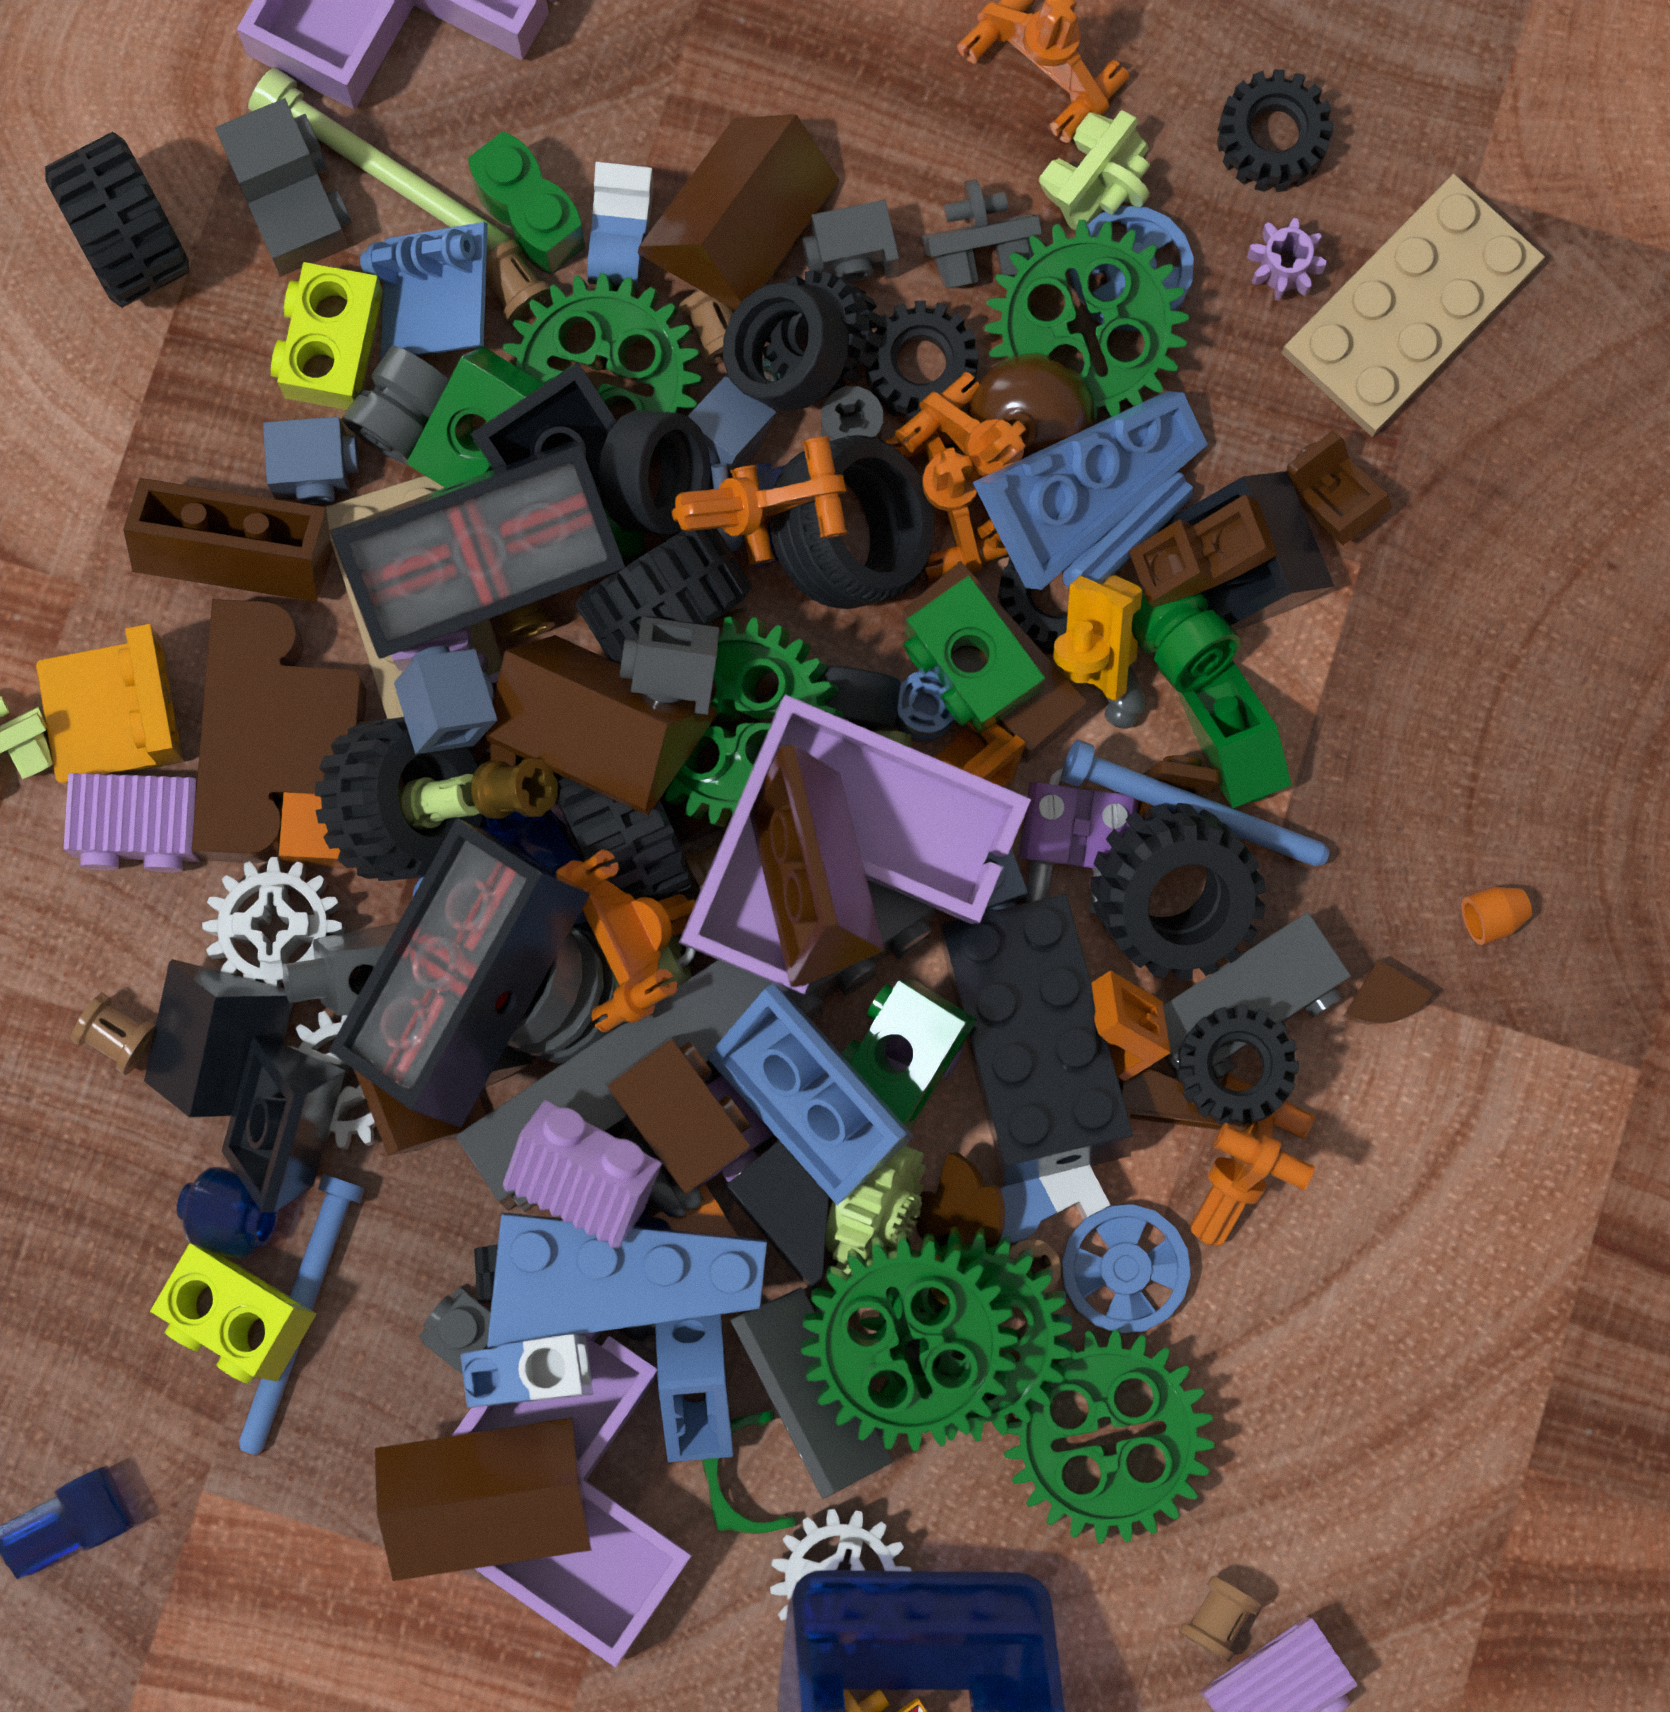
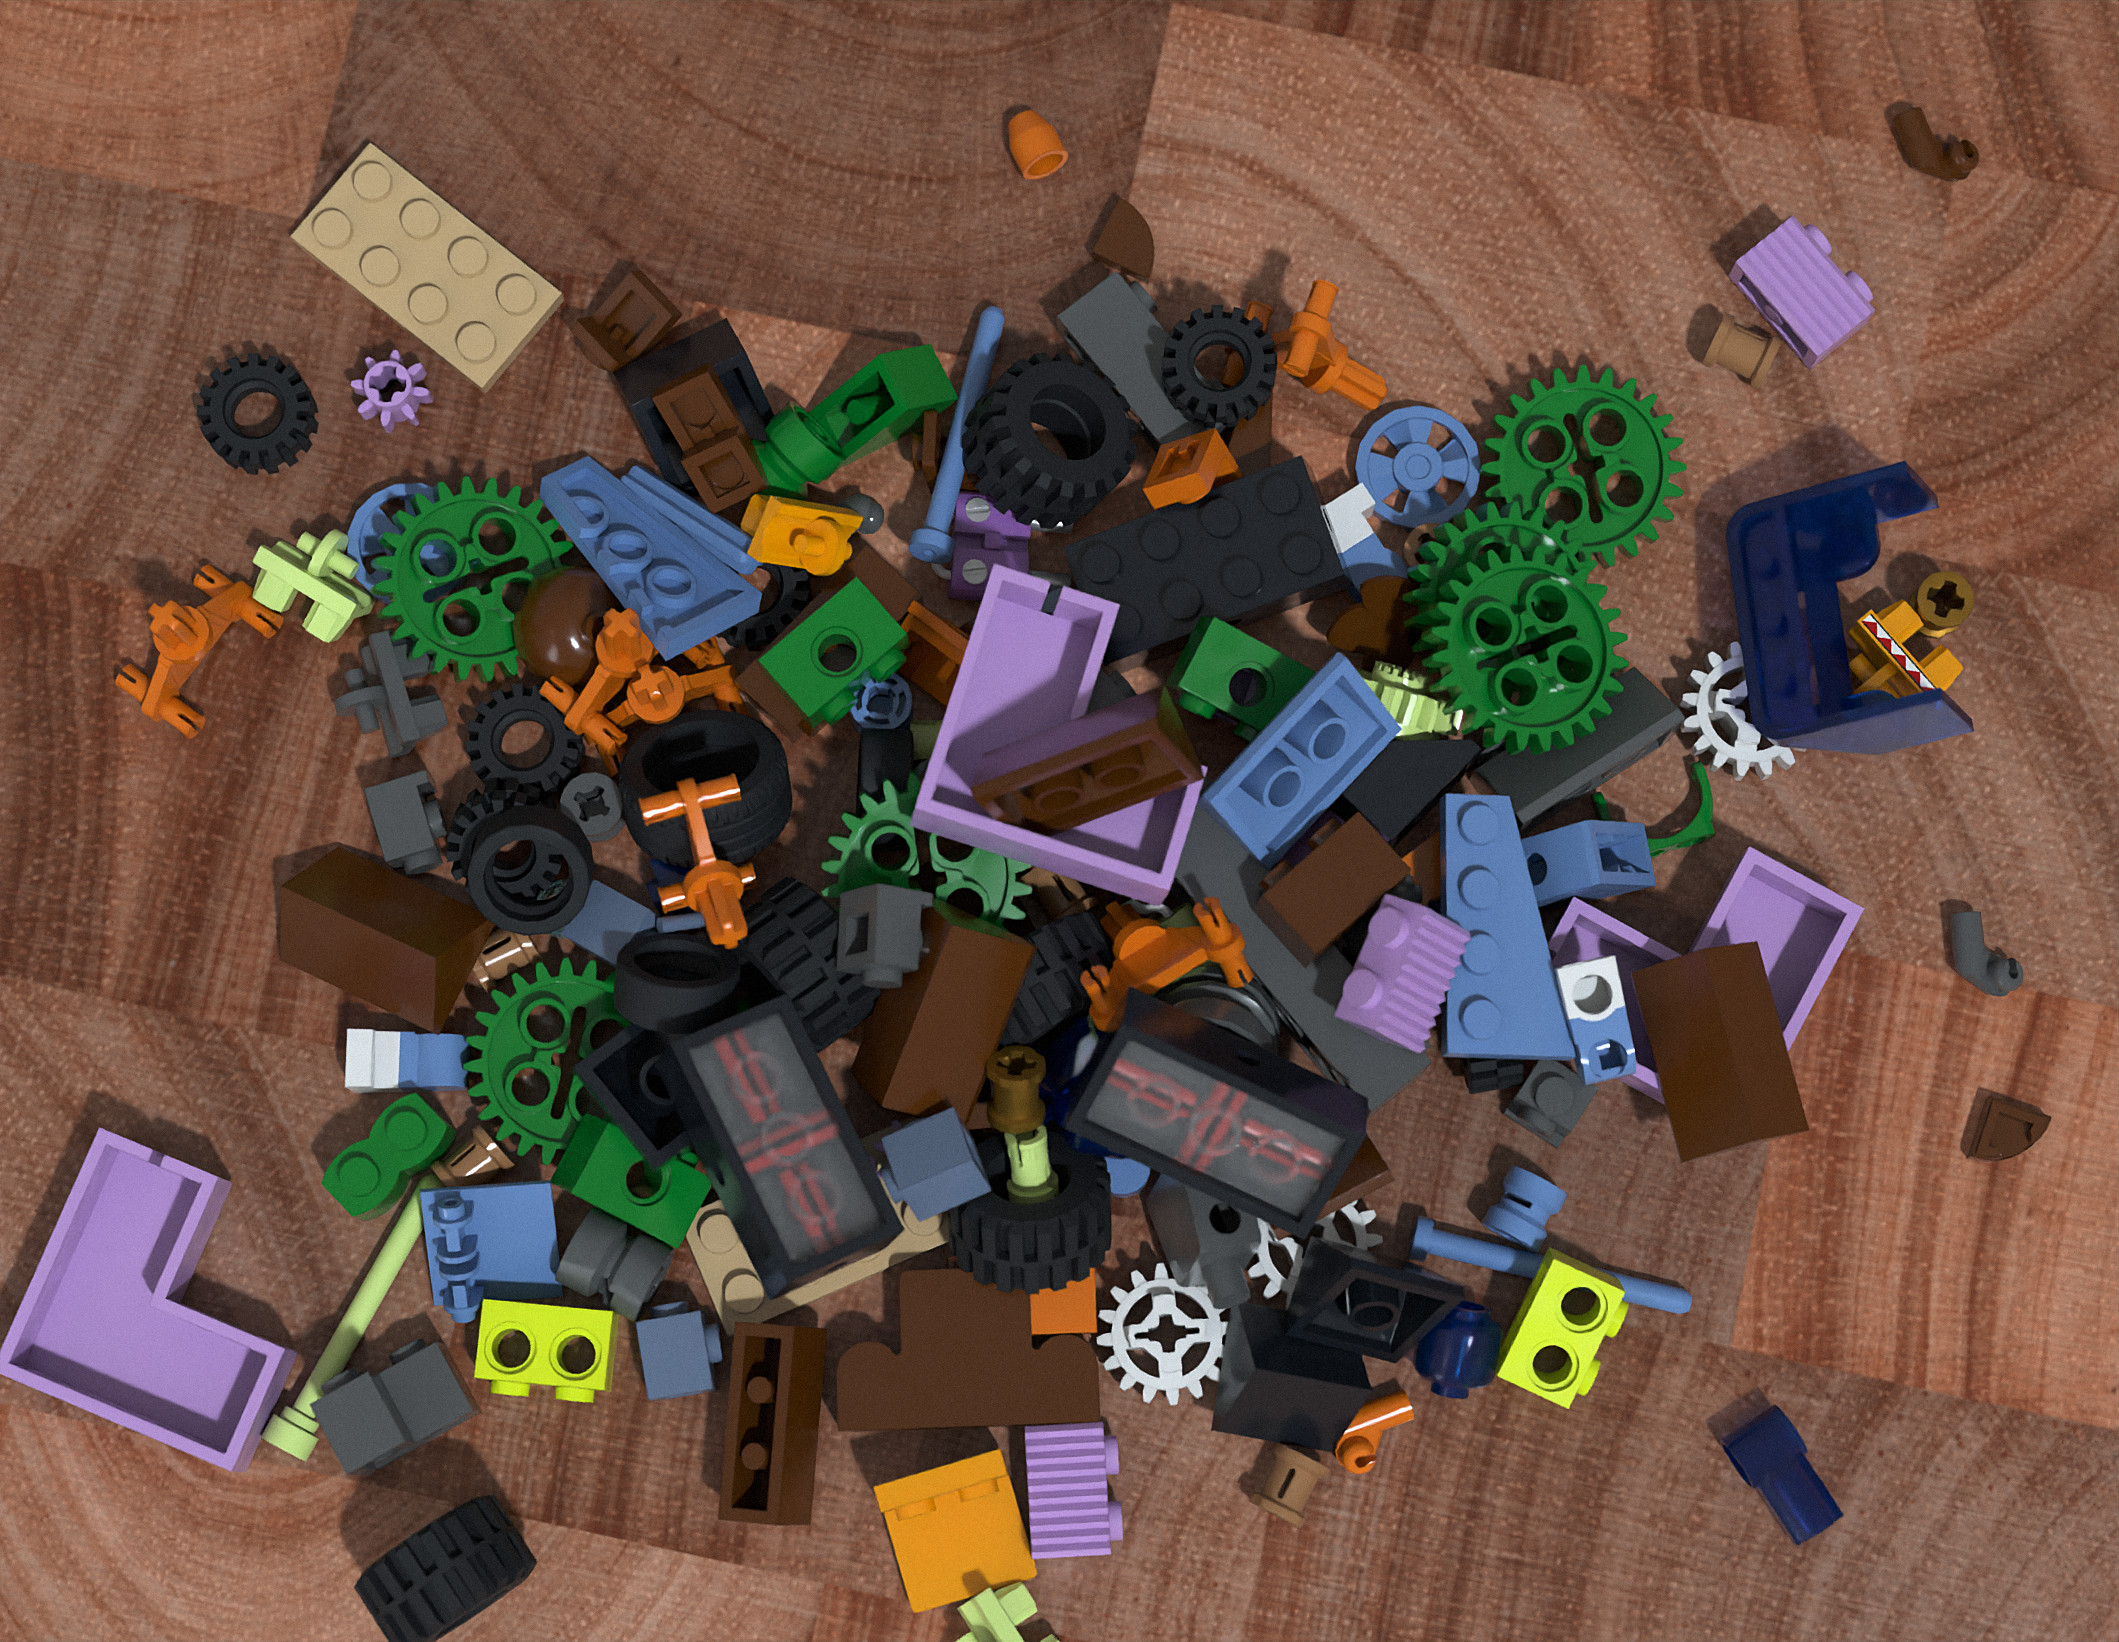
camera: 90 degrees left, 0 degrees up
none -> orange arm [1335,1389,1415,1475]
none -> medium blue wheel [1481,1165,1568,1253]

